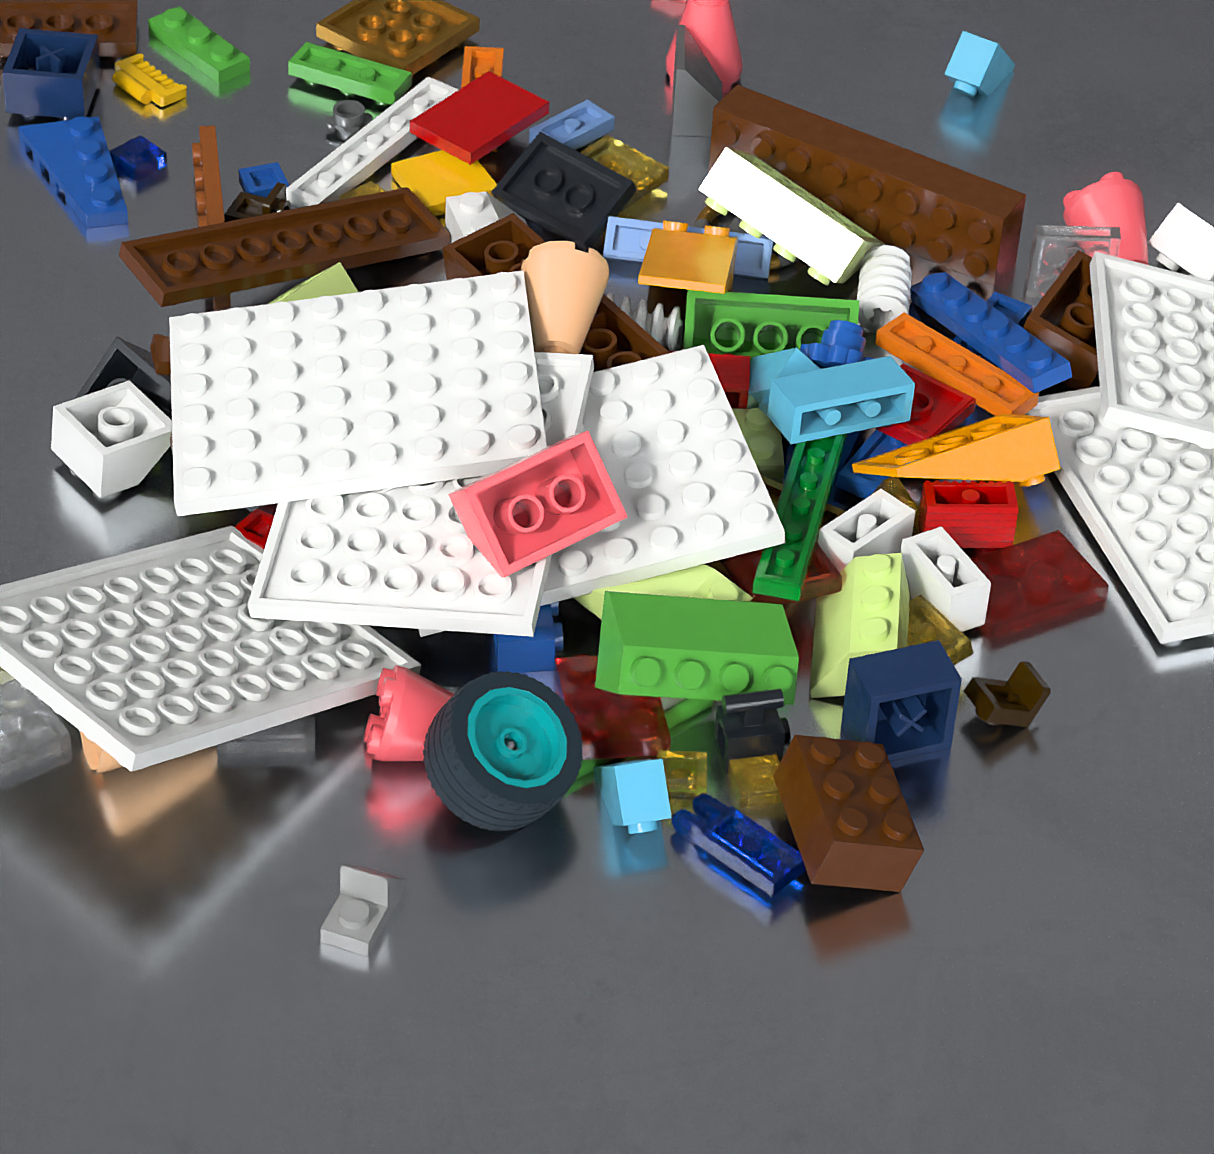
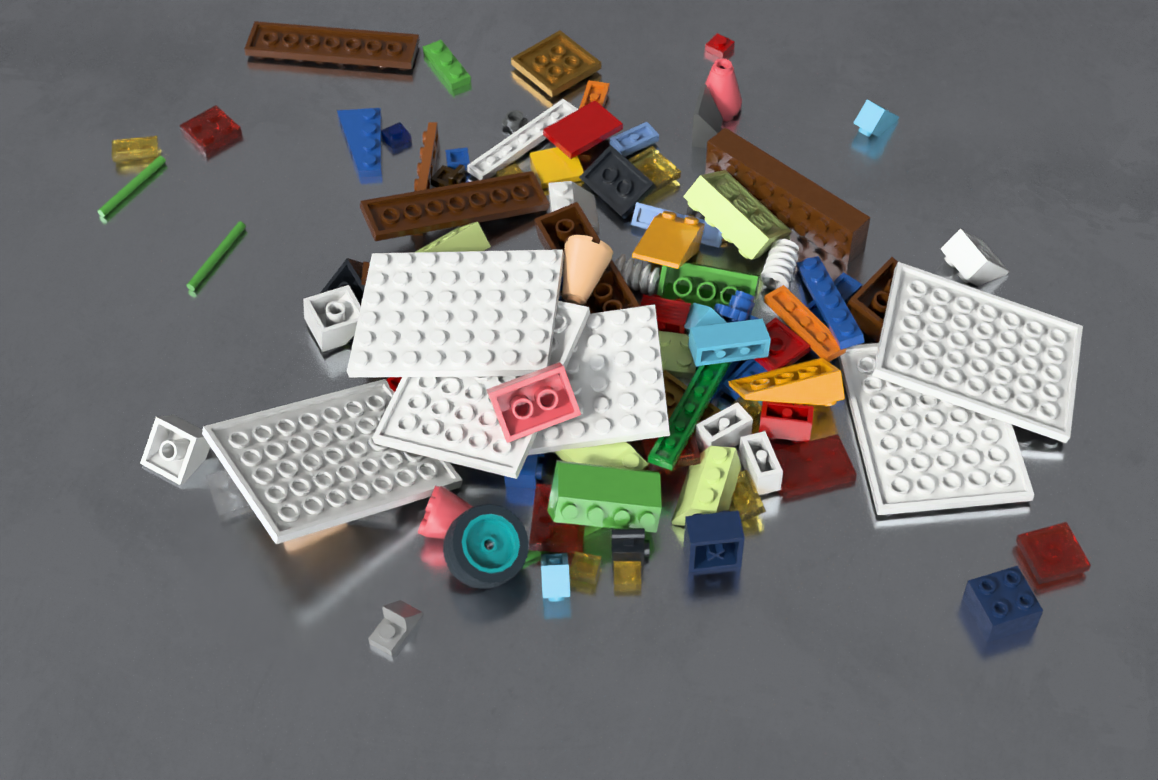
camera: 15 degrees right, 10 degrees up
dark blue brick [2,28,100,120] -> none
yellow piece [112,54,187,107] -> none
bright green plate [288,42,412,105] -> none
clear blue hinge [671,793,806,897] -> none
reddish brown brick [773,734,924,892] -> none
dark brown bracket [963,661,1051,727] -> none
clear plate [1024,225,1121,297] -> none
coral cone [1063,172,1149,265] -> none

